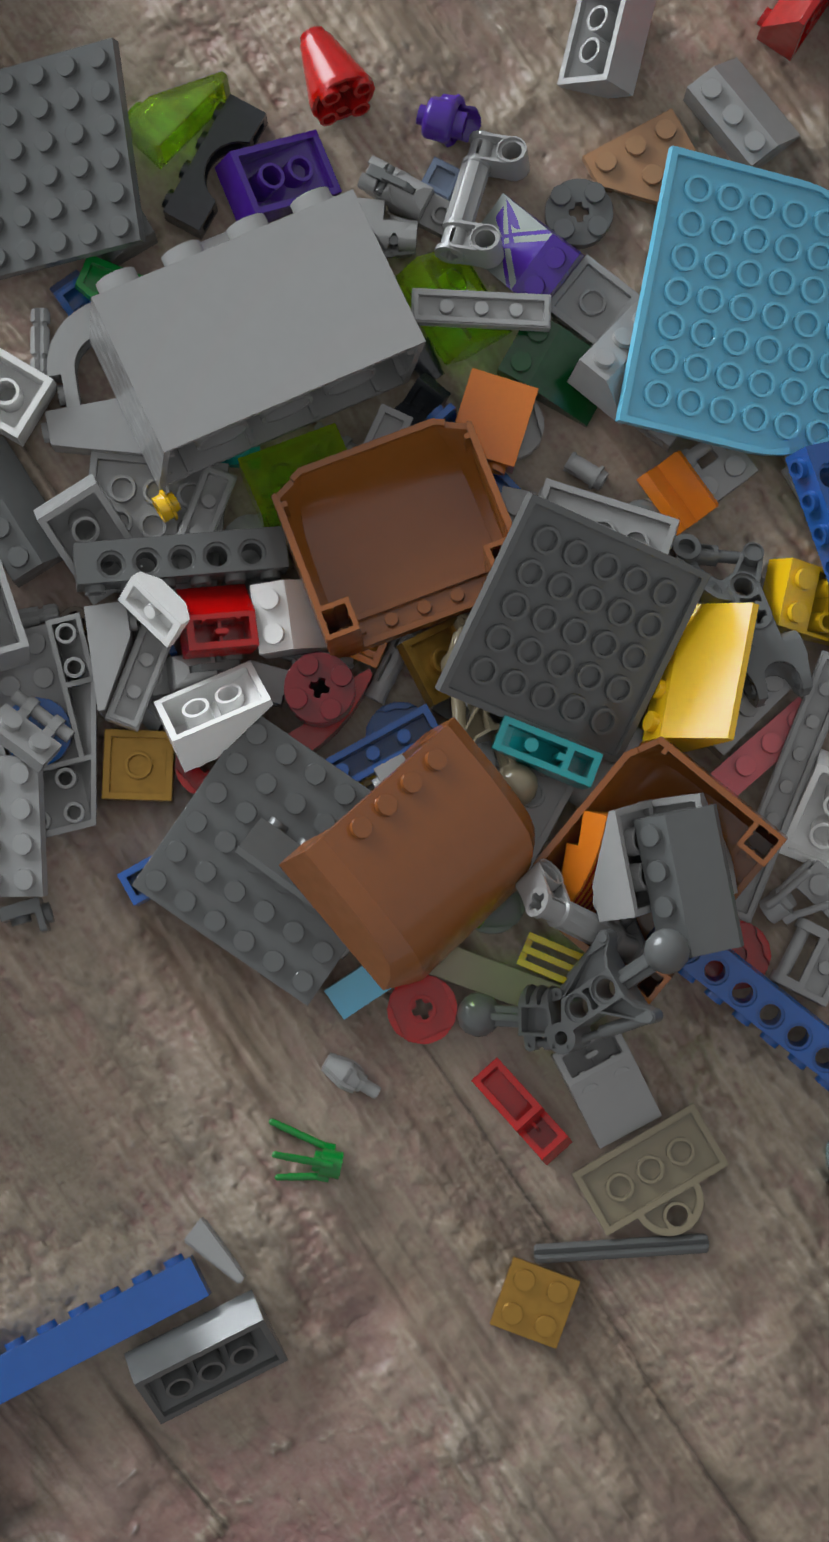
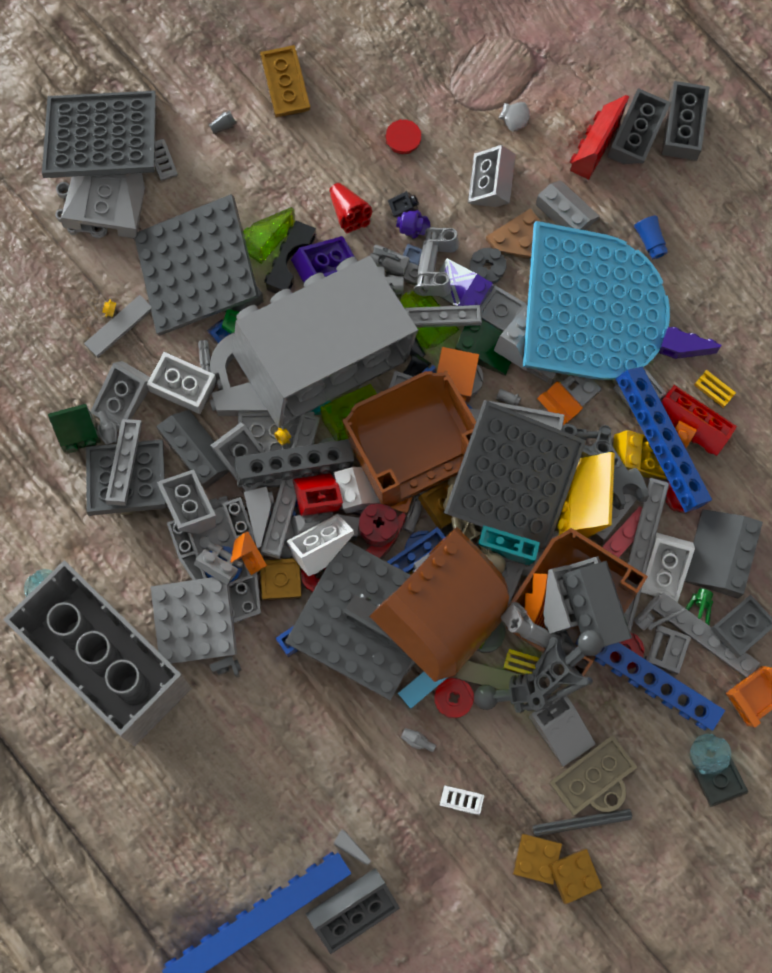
camera: 10 degrees left, 10 degrees down
white slope [118,572,190,648] -> none
green plant [269,1118,344,1183] -> none
red slope [471,1057,572,1165] -> none
none -> orange slope [231,531,267,575]
none -> black bracket [388,191,419,218]
none -> white slope [439,785,484,816]
none -> pearl gold plate [549,849,602,904]

